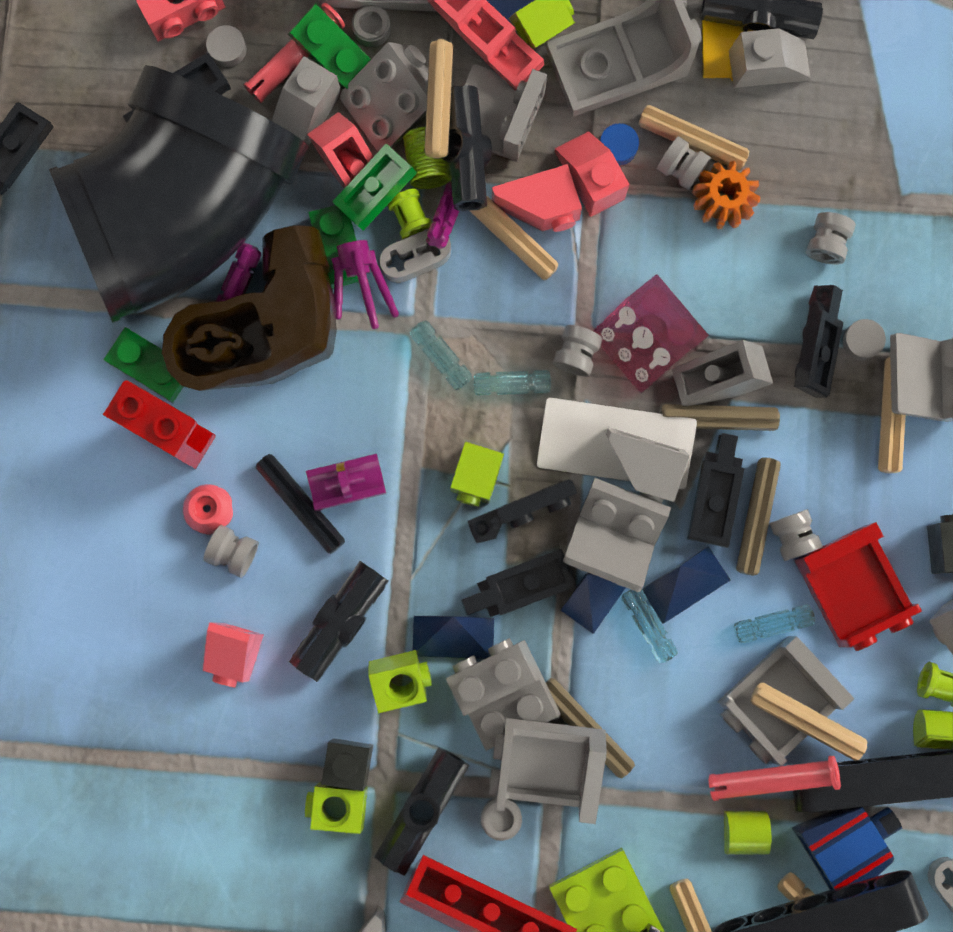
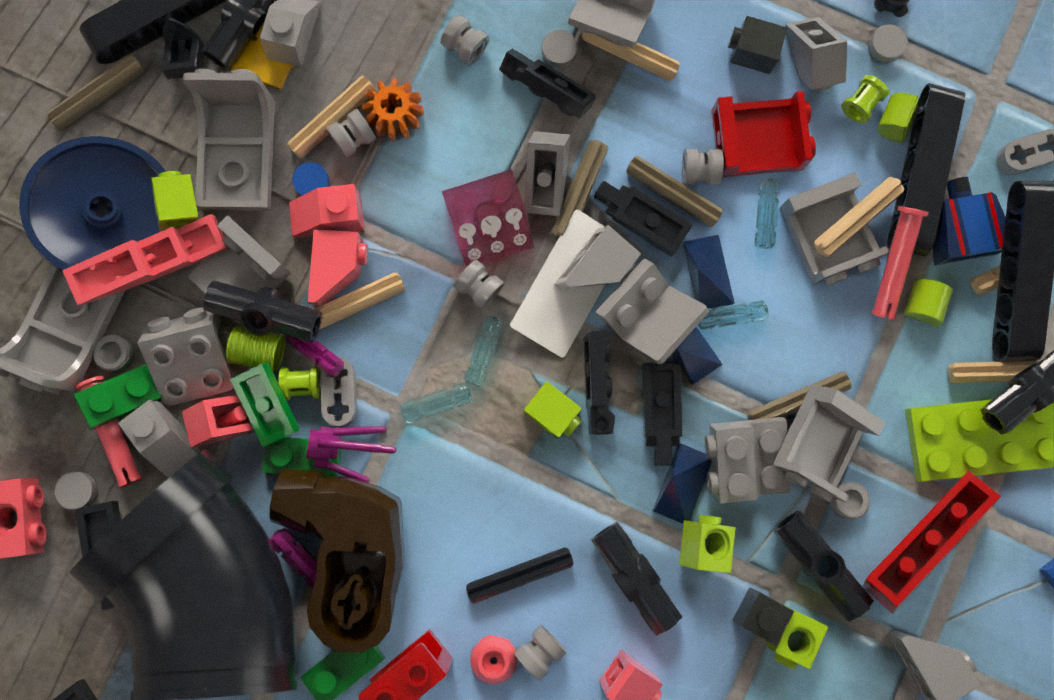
camera: 75 degrees left, 0 degrees up
magenta hips [306,454,387,511] -> none
tan axle [424,39,453,159] -> none

